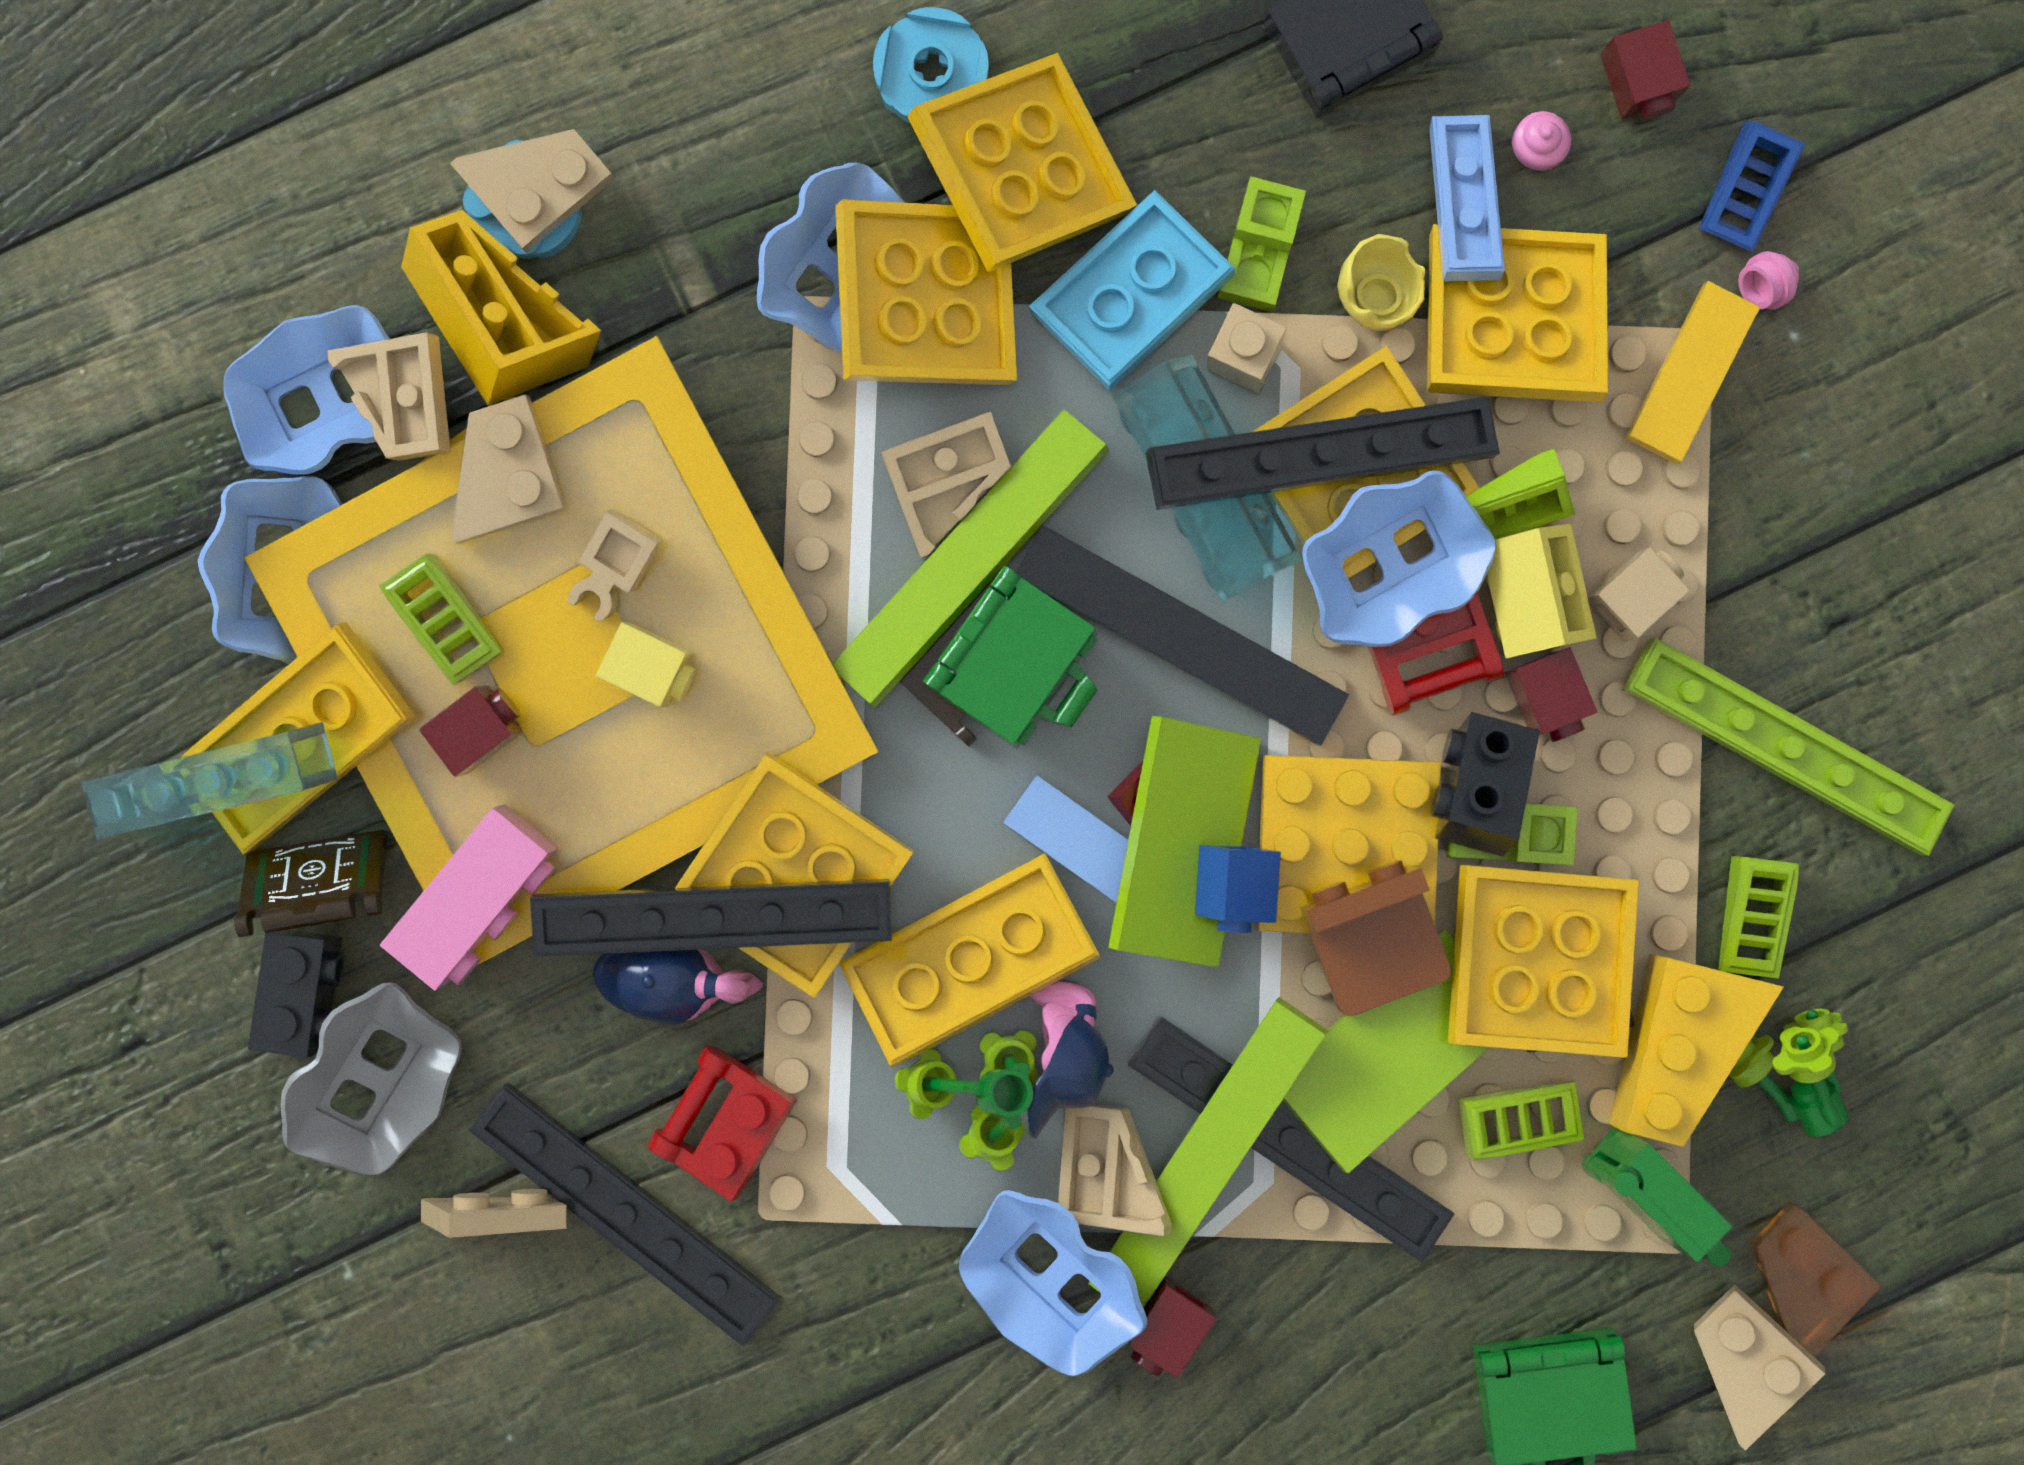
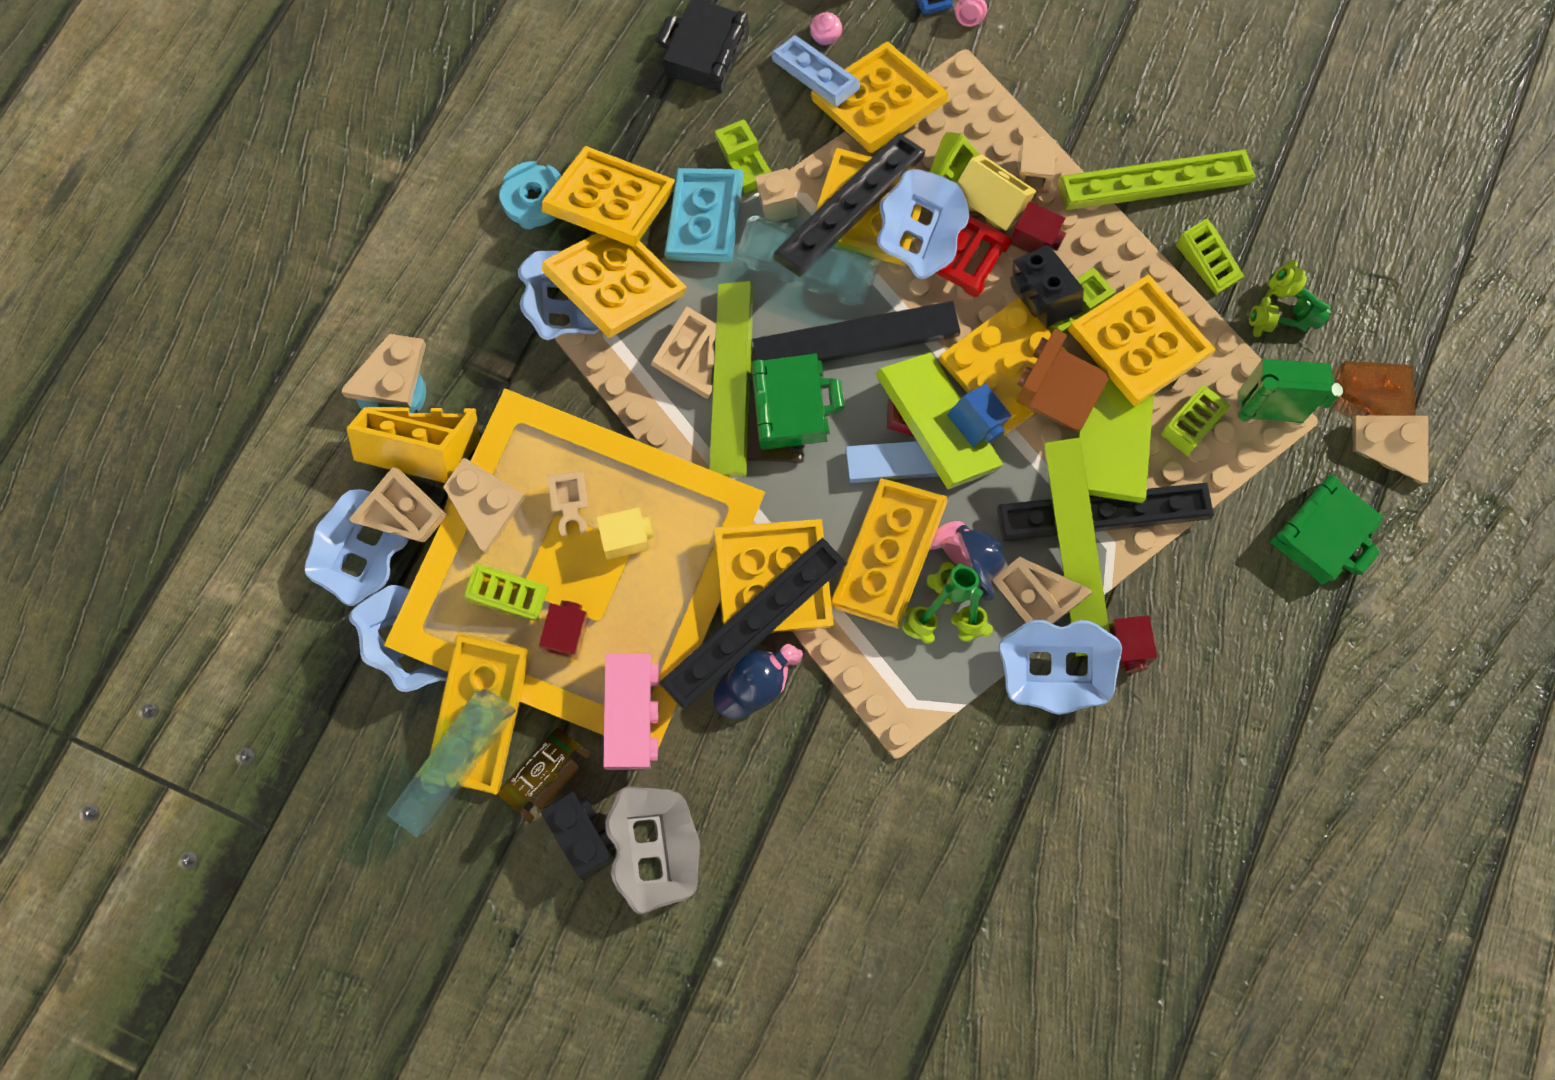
camera: 40 degrees left, 15 degrees down
tan wing [421,1189,566,1238] -> none
black tile [468,1082,781,1347] -> none
red plate [647,1045,797,1202] -> none
light yellow hair [1337,234,1425,331] -> none
yellow wedge [1609,954,1784,1147] -> none
yellow tile [1625,281,1760,465] -> none

